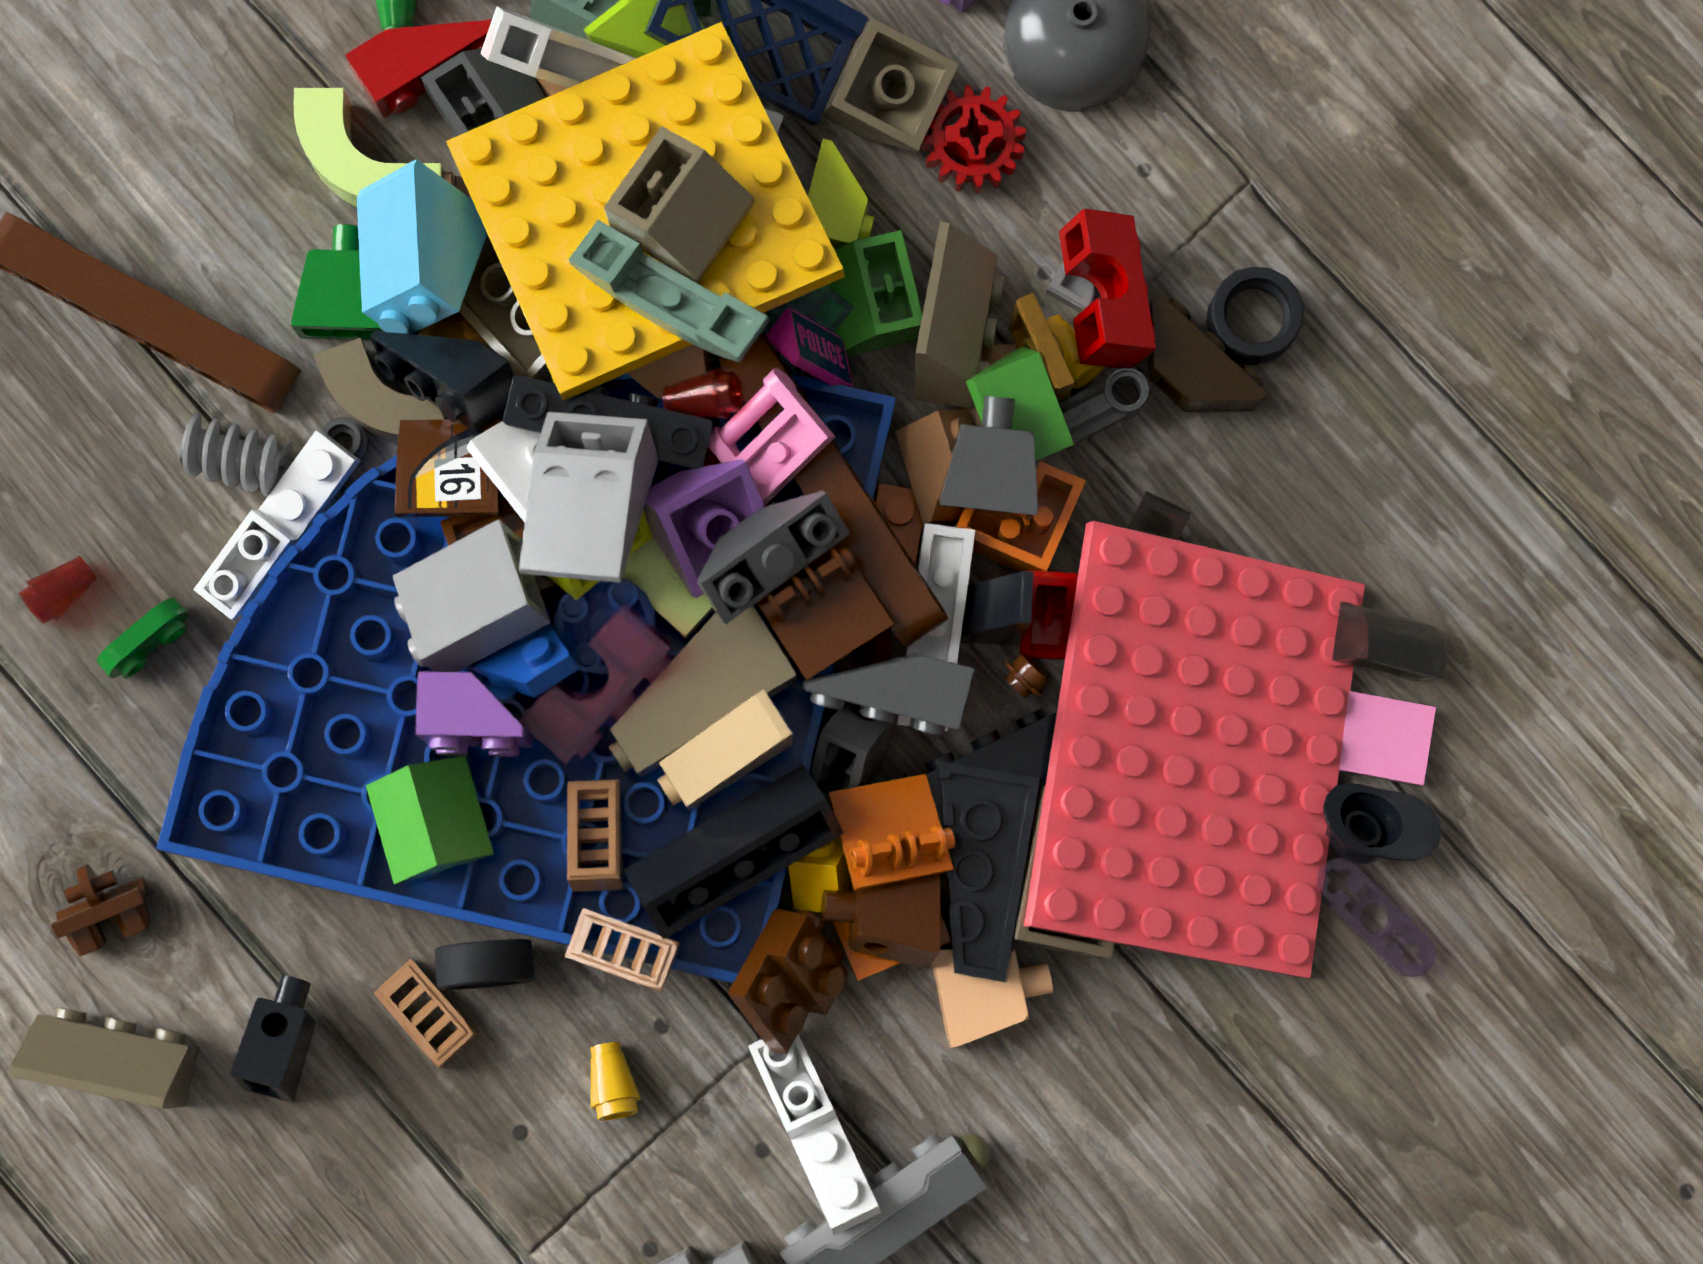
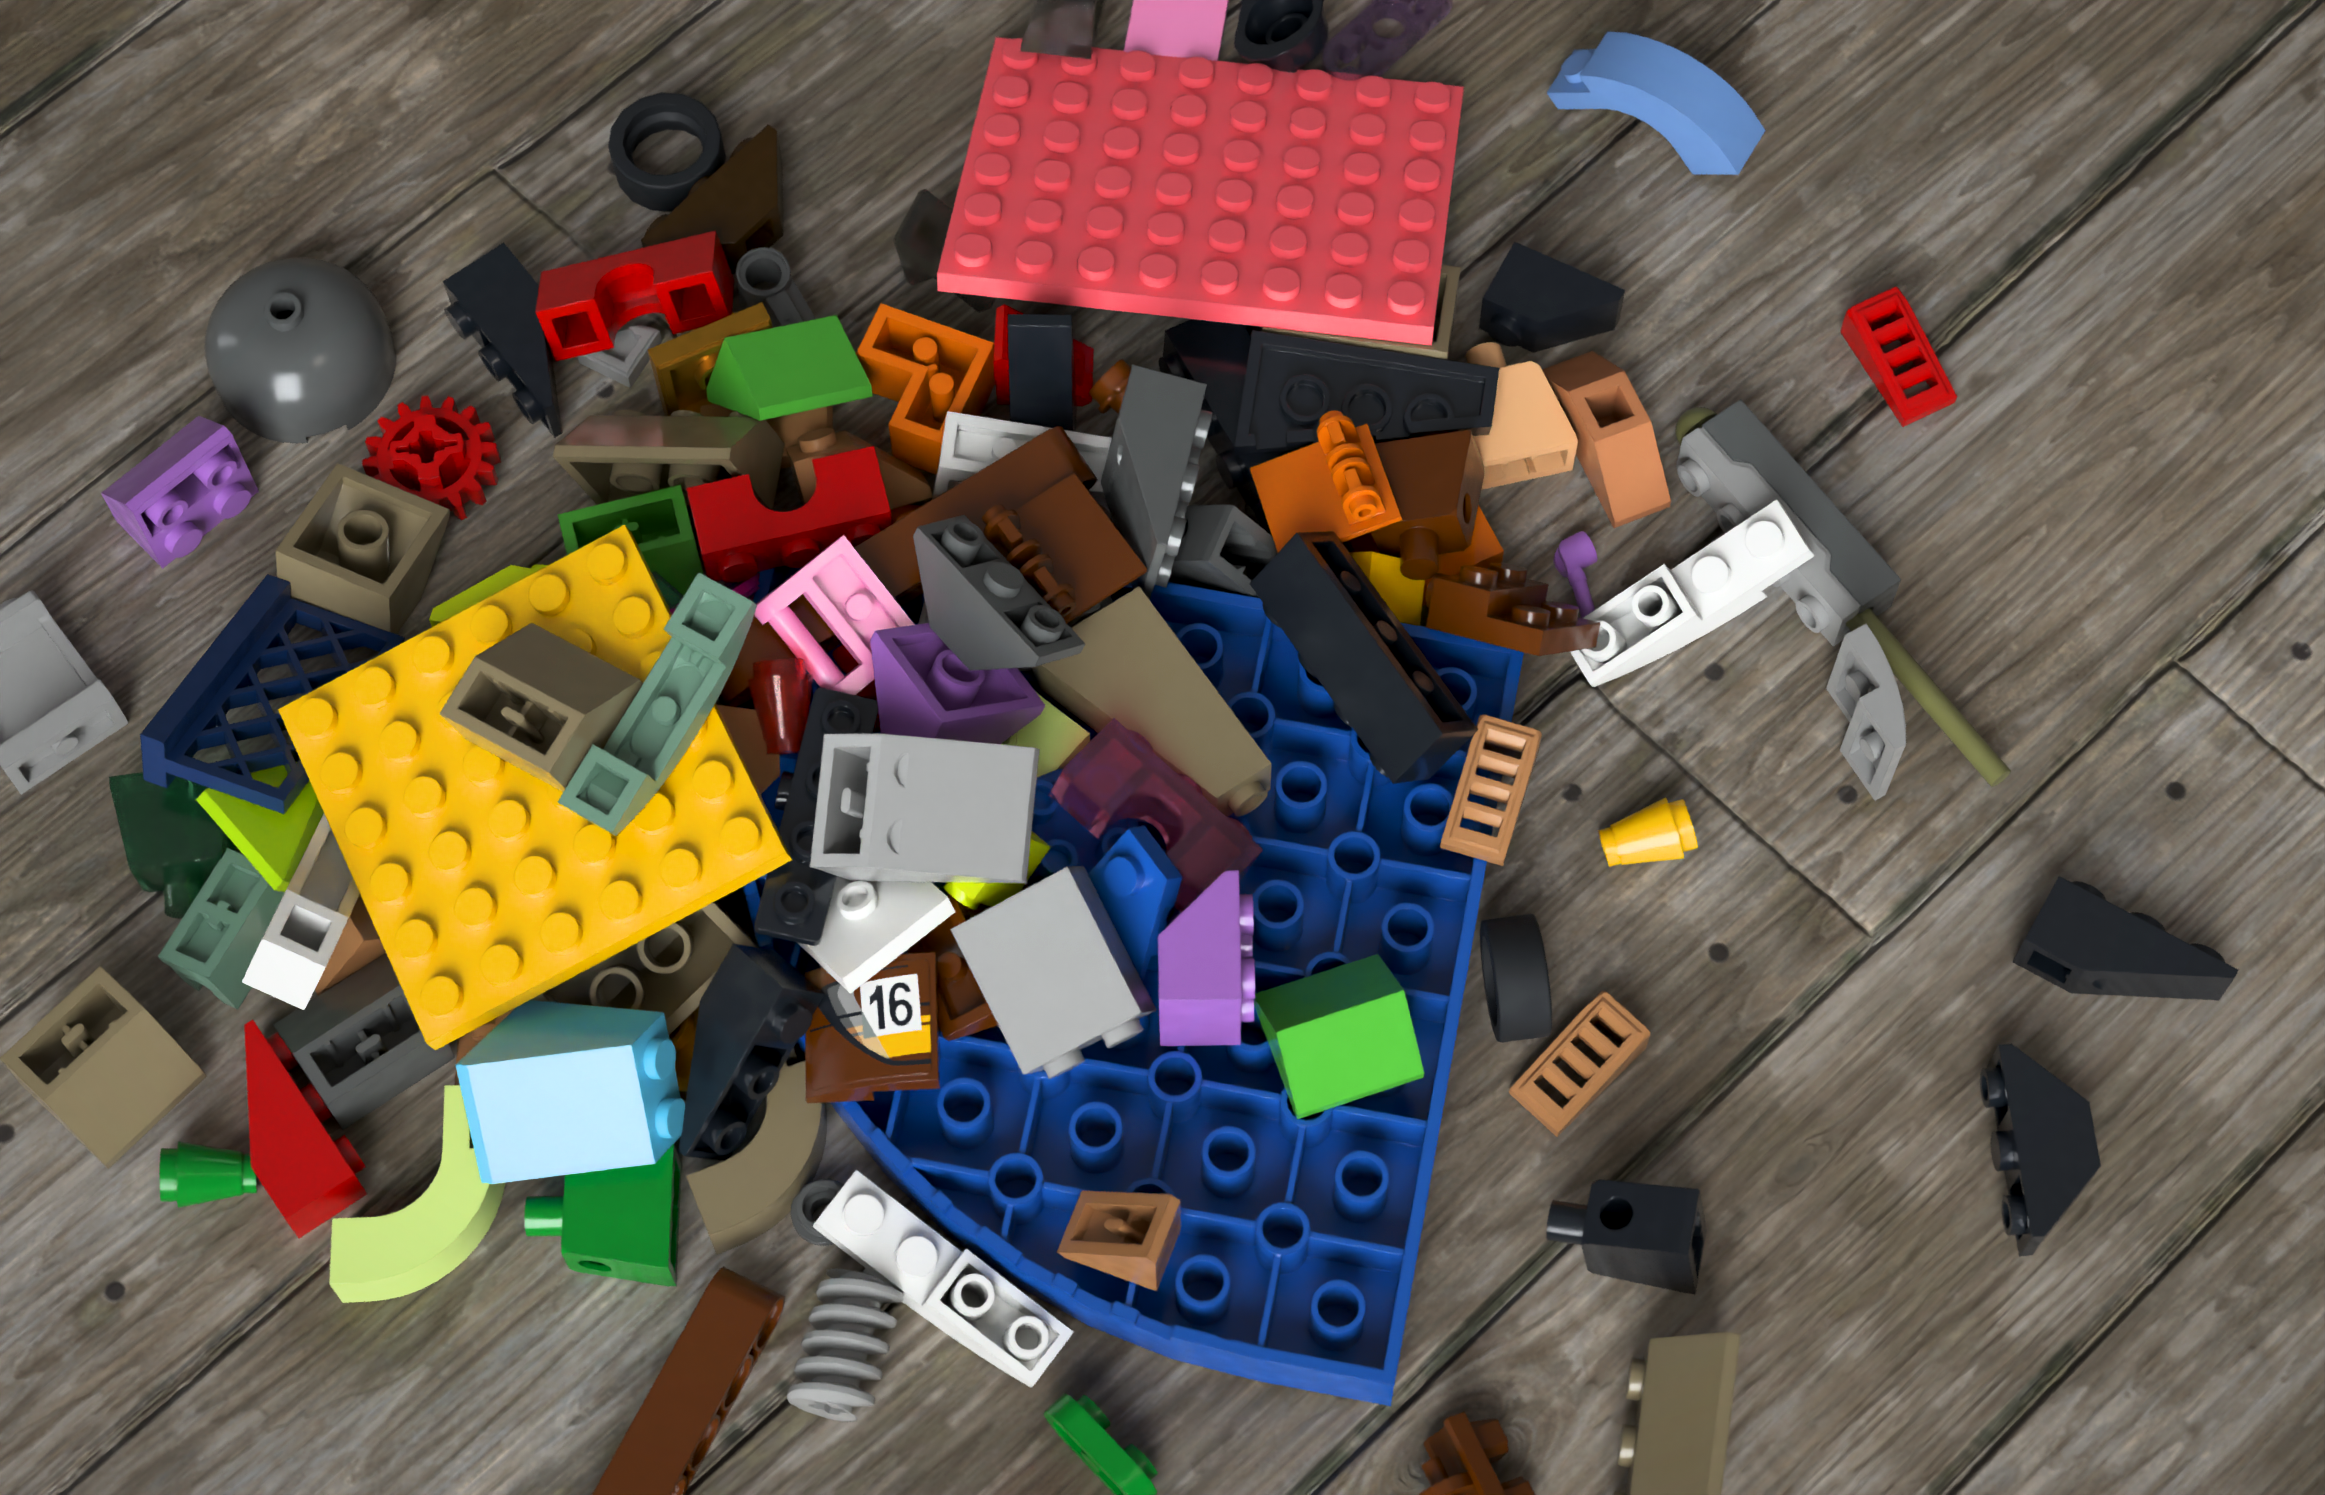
camera: 85 degrees left, 15 degrees down
medium nougat slope [567,779,623,892] -> none
tan slope [657,689,793,811] -> none
dark grey torso [939,396,1038,515] -> none
none -> black slope [443,242,562,438]
none -> red arch [686,446,893,582]
none -> medium nougat slope [1057,1191,1181,1291]
none -> black slope [1479,241,1625,353]
none -> nougat slope [1542,351,1671,528]
none -> medium blue arch [1547,32,1766,175]
none -> medium lavender hand [1553,531,1597,618]

